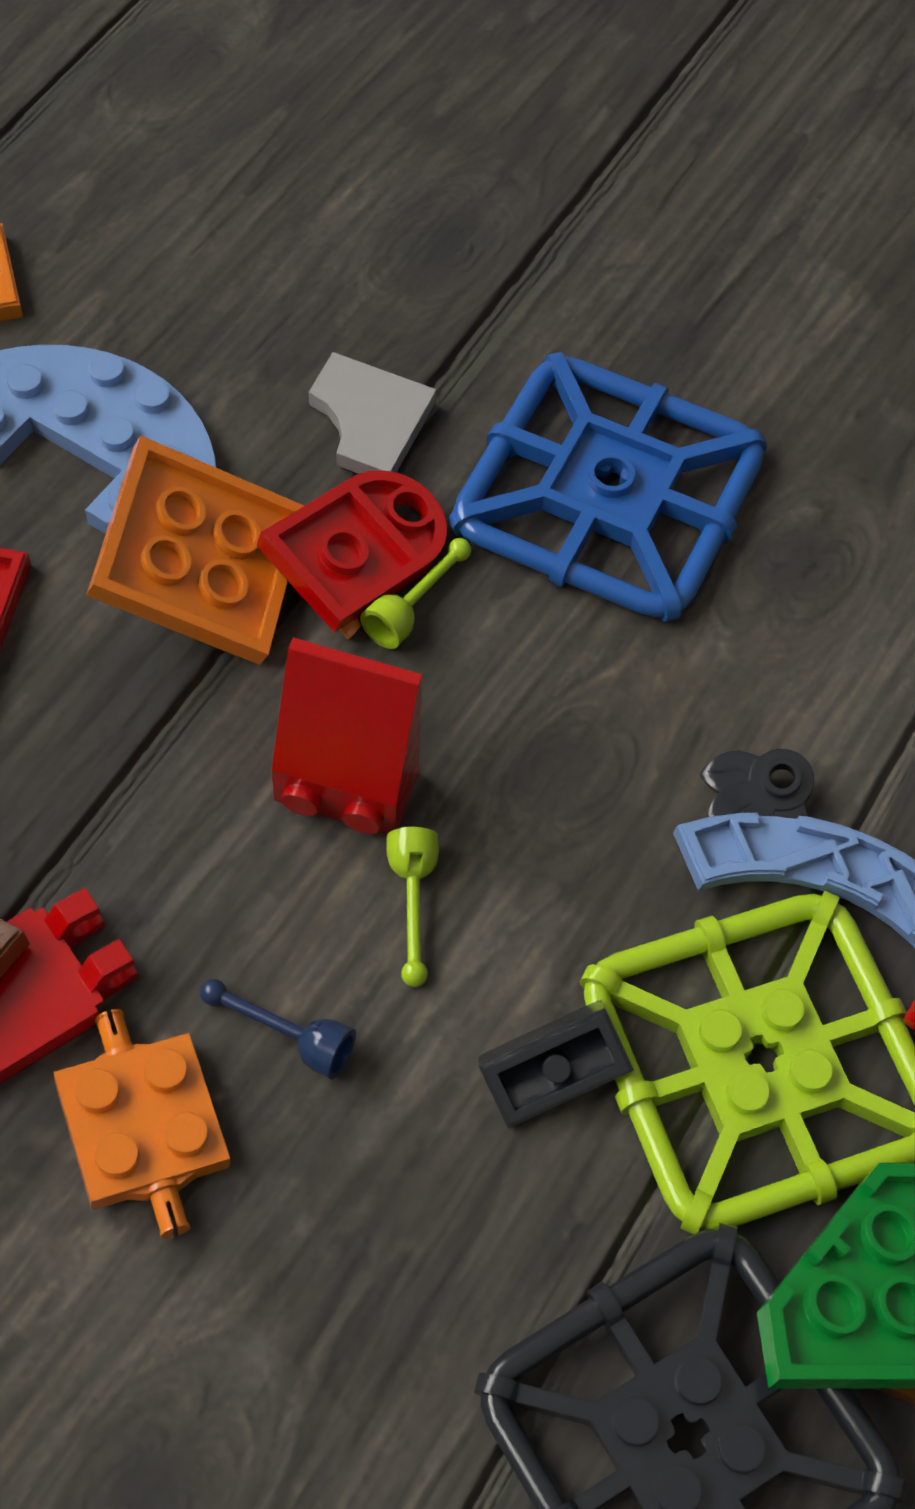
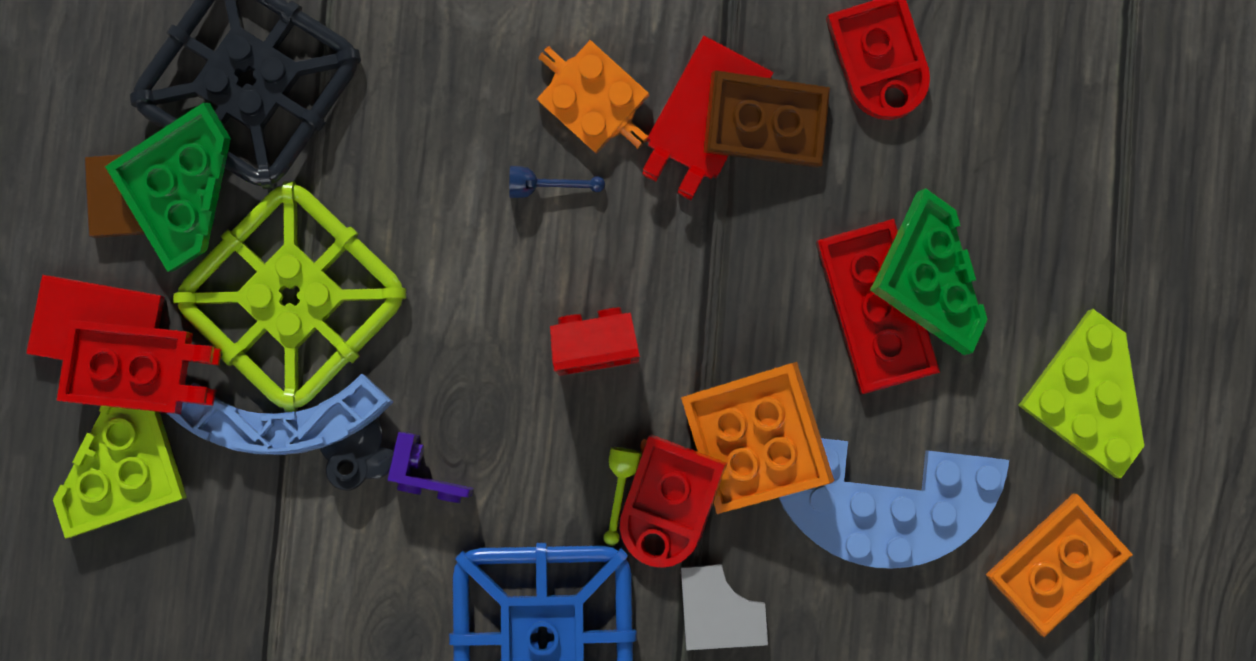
camera: 155 degrees right, 25 degrees up
lime hinge [386,827,439,987] -> none
black slope [478,1000,634,1128] -> none
none -> dark purple bracket [388,432,474,503]

